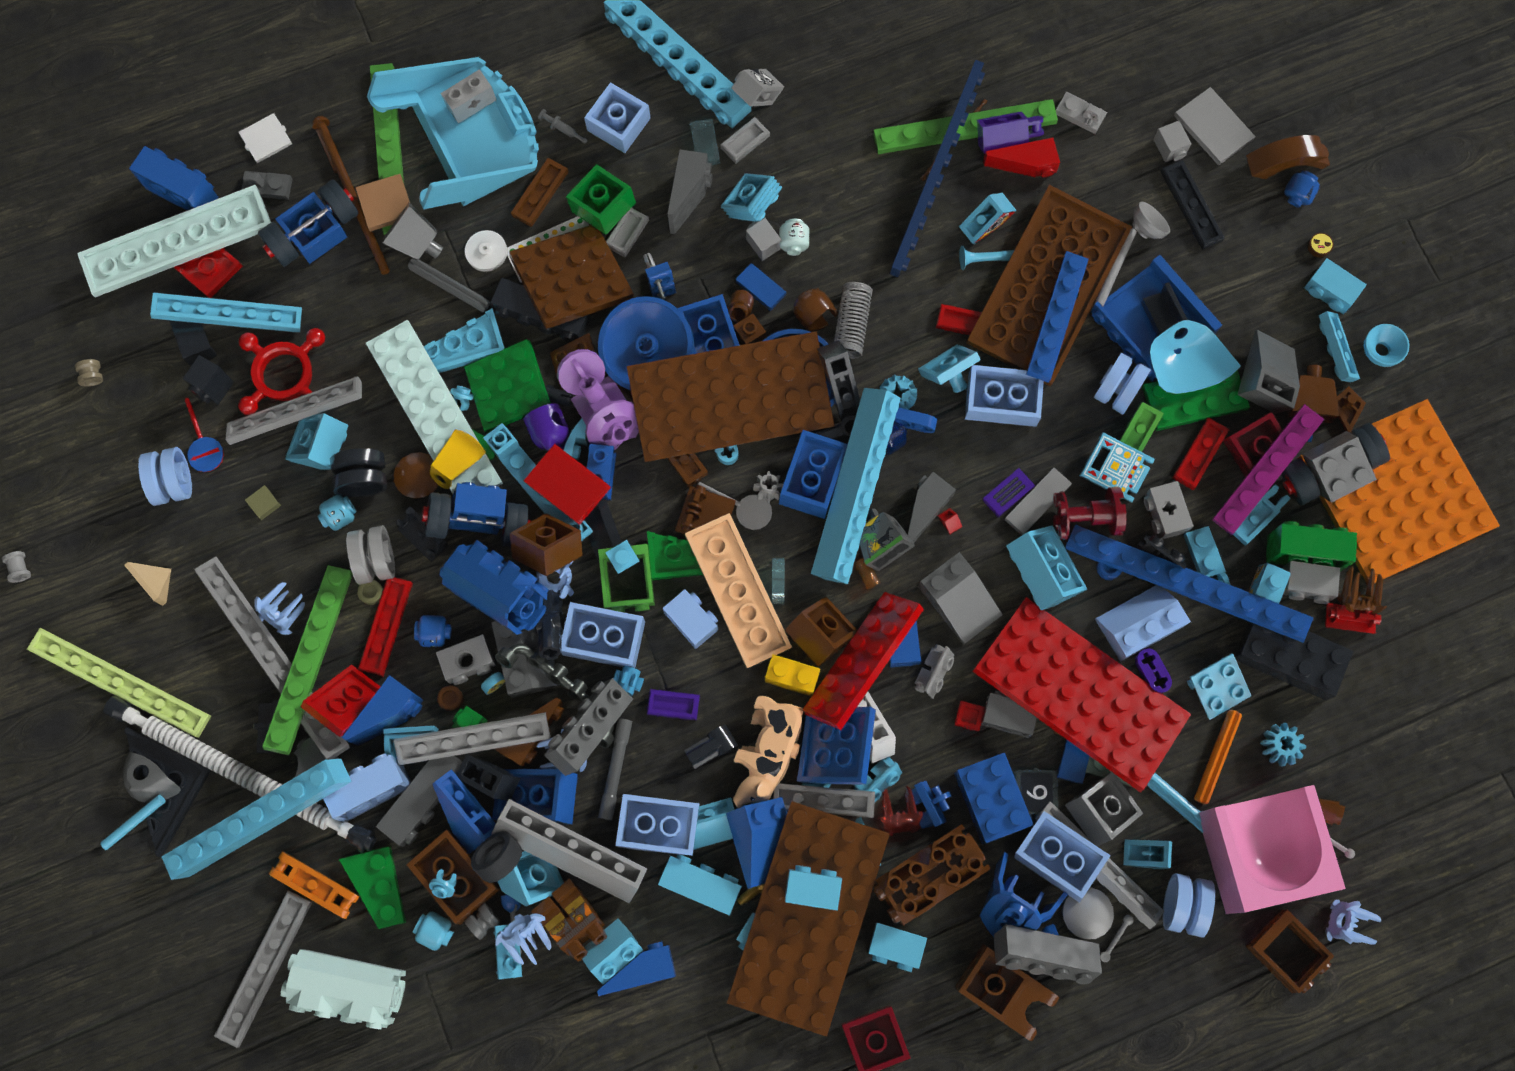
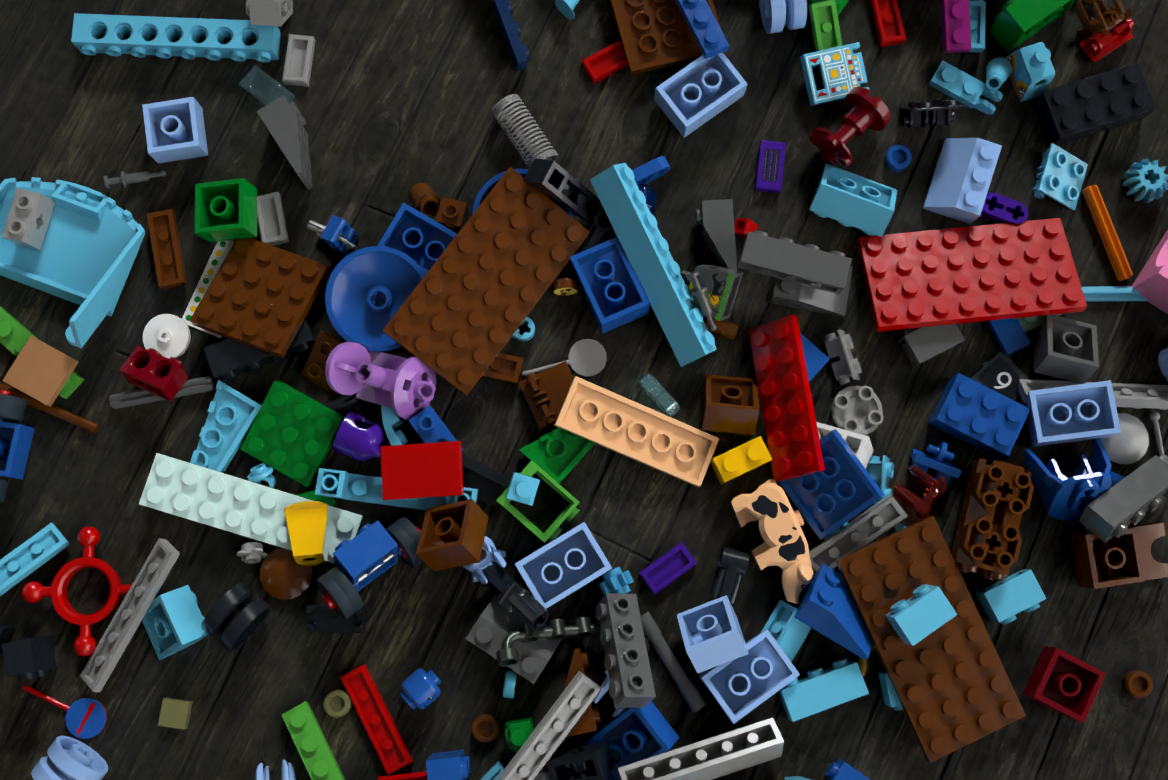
camera: 45 degrees left, 5 degrees up
medium azure head [317,495,356,531] -> none
light grey wheel [346,525,395,585] -> none
torso [383,202,443,259] -> none
light grey brick [436,635,497,685] -> none
blue brick [440,540,549,635] -> none
light blue brick [663,590,718,649] -> none
medium azure brick [721,173,782,222] -> none
blue tile [736,263,786,311] -> none
light grey brick [746,218,781,261] -> none
light grey gear [753,471,784,504] -> none
light aqua head [779,219,809,256] -> none
reddish brown helmet [793,288,838,331] -> none
medium azure gear [880,375,917,410] -> none
medium azure tile [918,345,980,393] -> none
red tile [954,701,985,732] -> none
light grey tile [1005,468,1072,535] -> none
blue plate [1066,525,1313,643] -> none
medium azure slope [1123,839,1172,869] -> none
light grey brick [1144,481,1194,539] -> none
light grey brick [1283,561,1340,604] -> none
none -> dark red brick [119,346,189,402]
none -> light grey plate [237,542,267,564]
none -> reddish brown tile [552,278,578,296]
none -> light blue brick [677,595,749,674]
none -> dark grey piece [686,271,717,331]
none -> dark grey brick [737,230,852,295]
none -> light grey dish [831,385,883,435]
none -> medium azure cone [986,57,1012,90]

